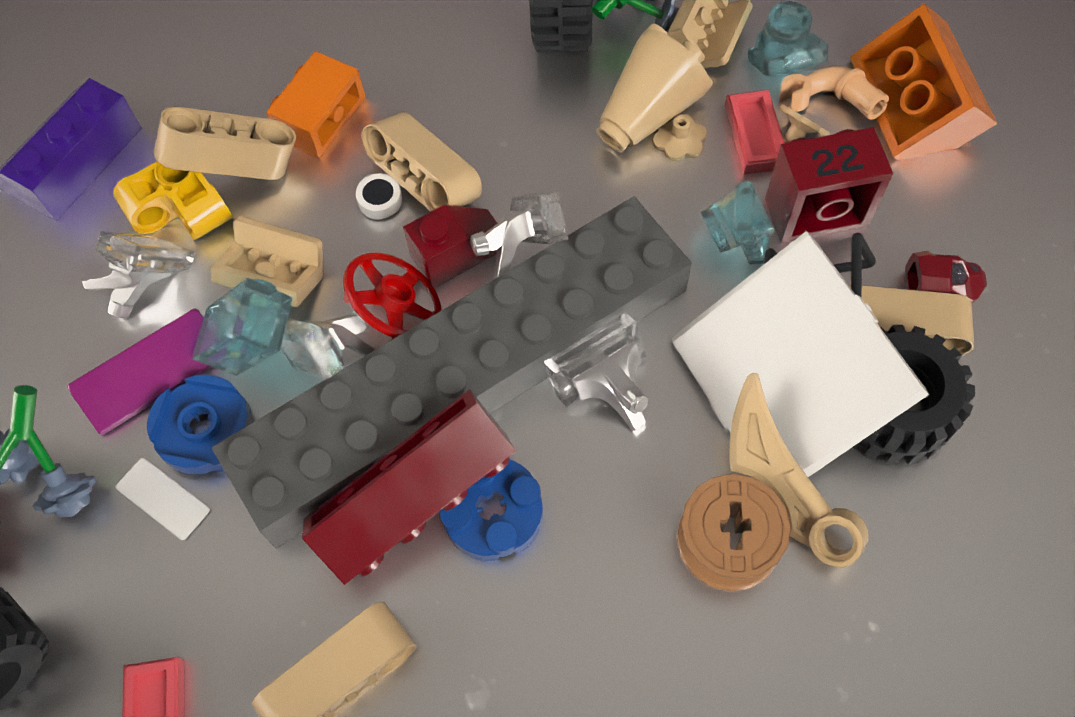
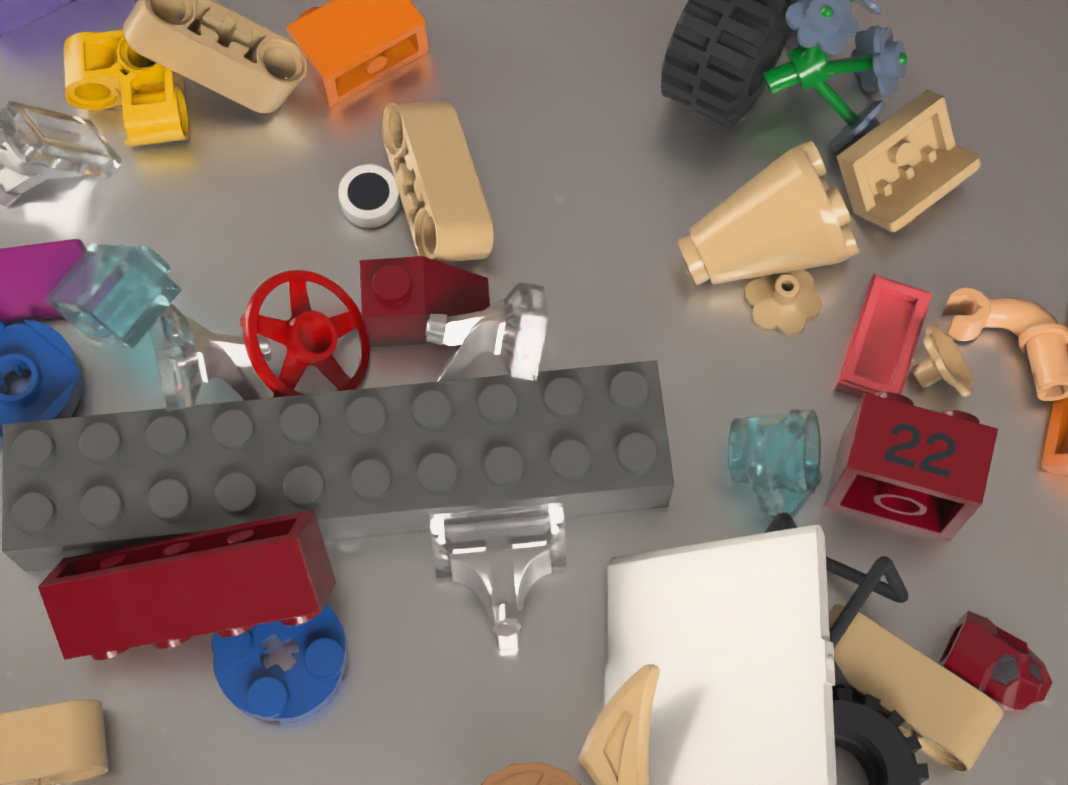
camera: 25 degrees right, 5 degrees up
tan bracket [210,216,323,307] -> none
clear light blue piece [748,1,828,76] -> none

